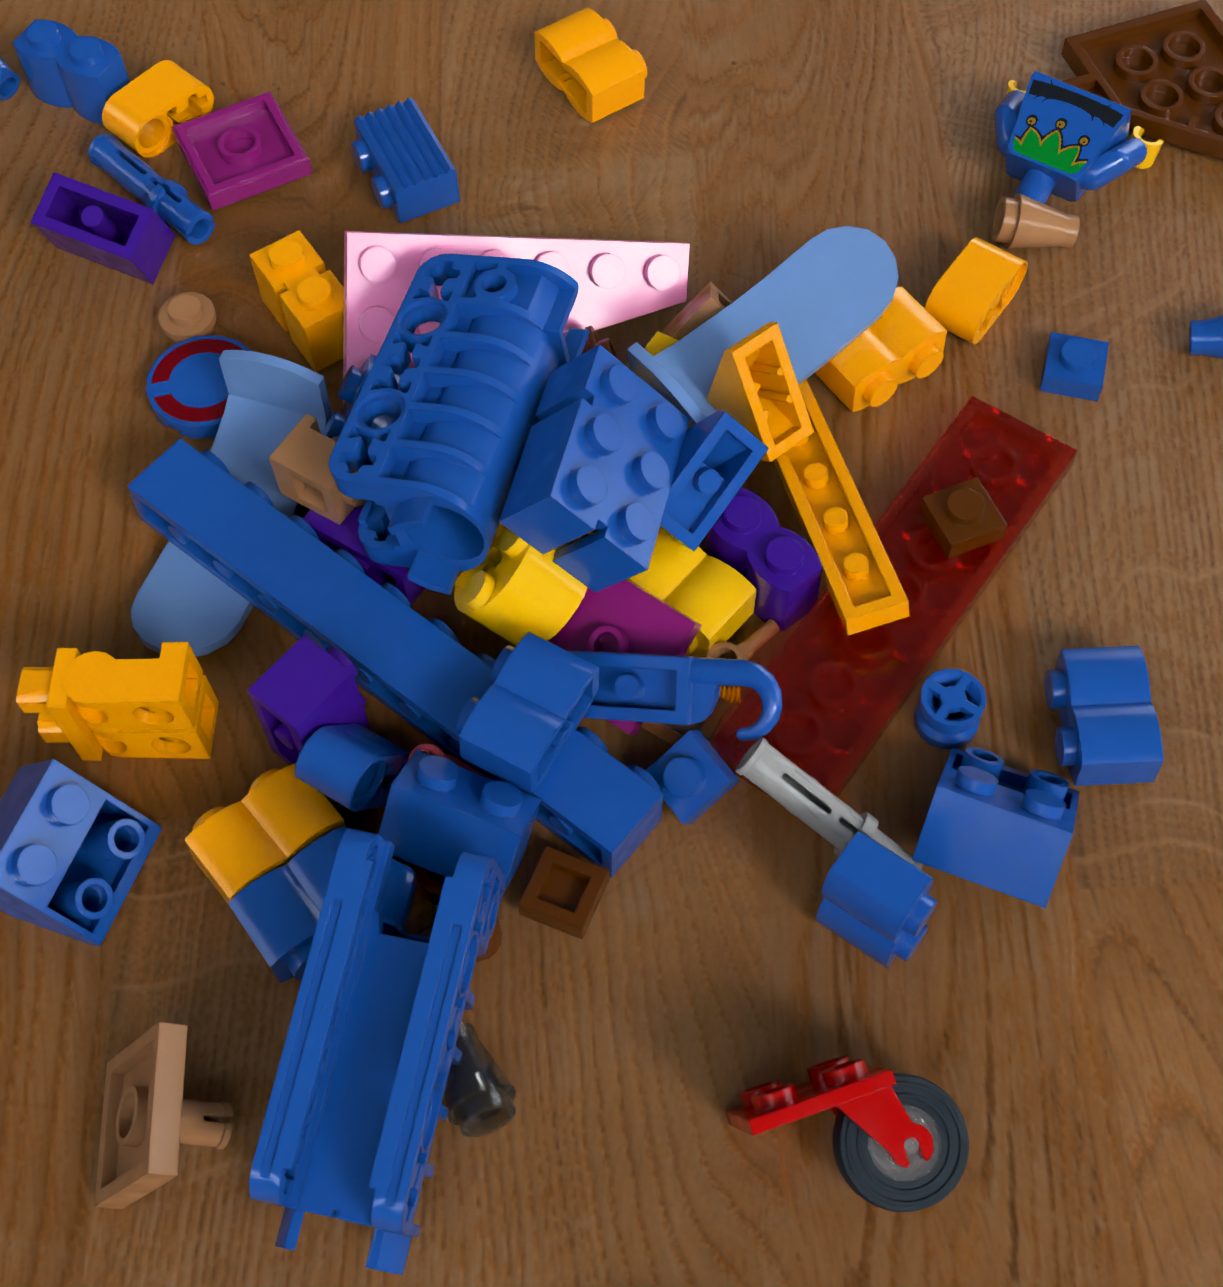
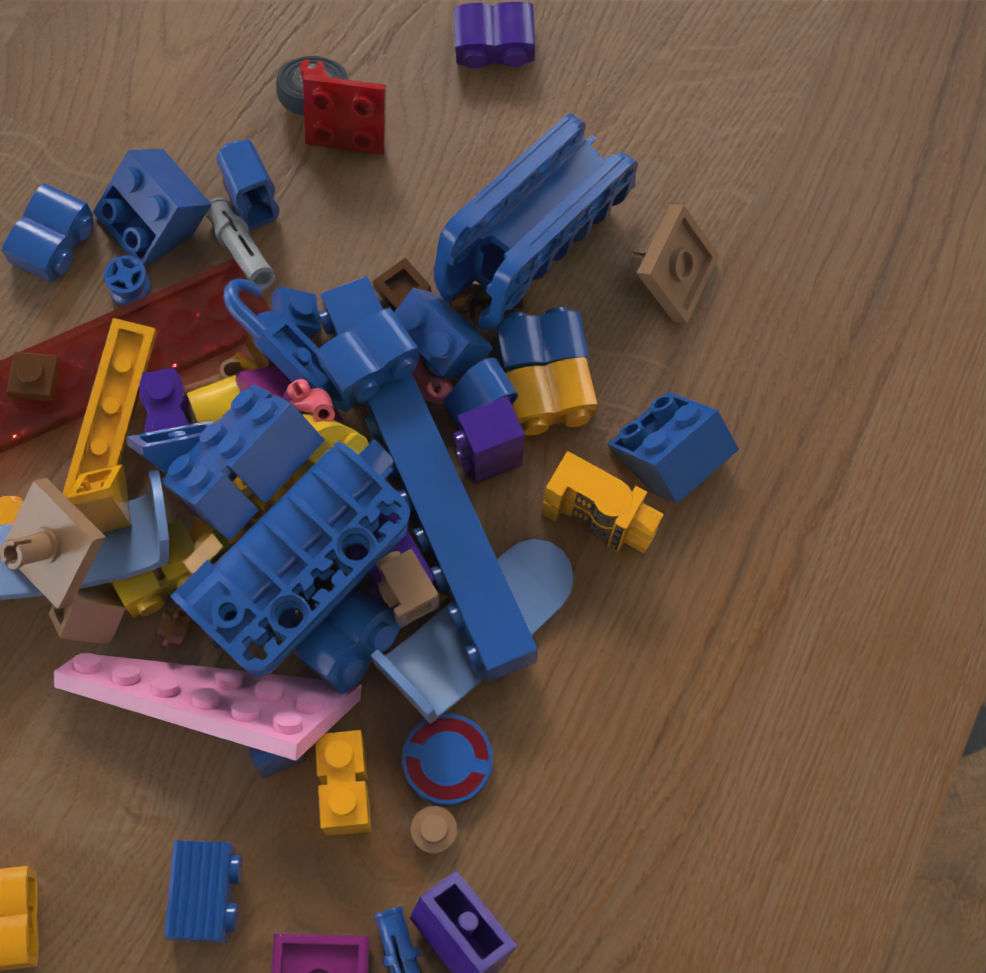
camera: 155 degrees left, 10 degrees up
none -> medium nougat tile [0,478,106,609]
none -> coral arm [287,379,335,422]

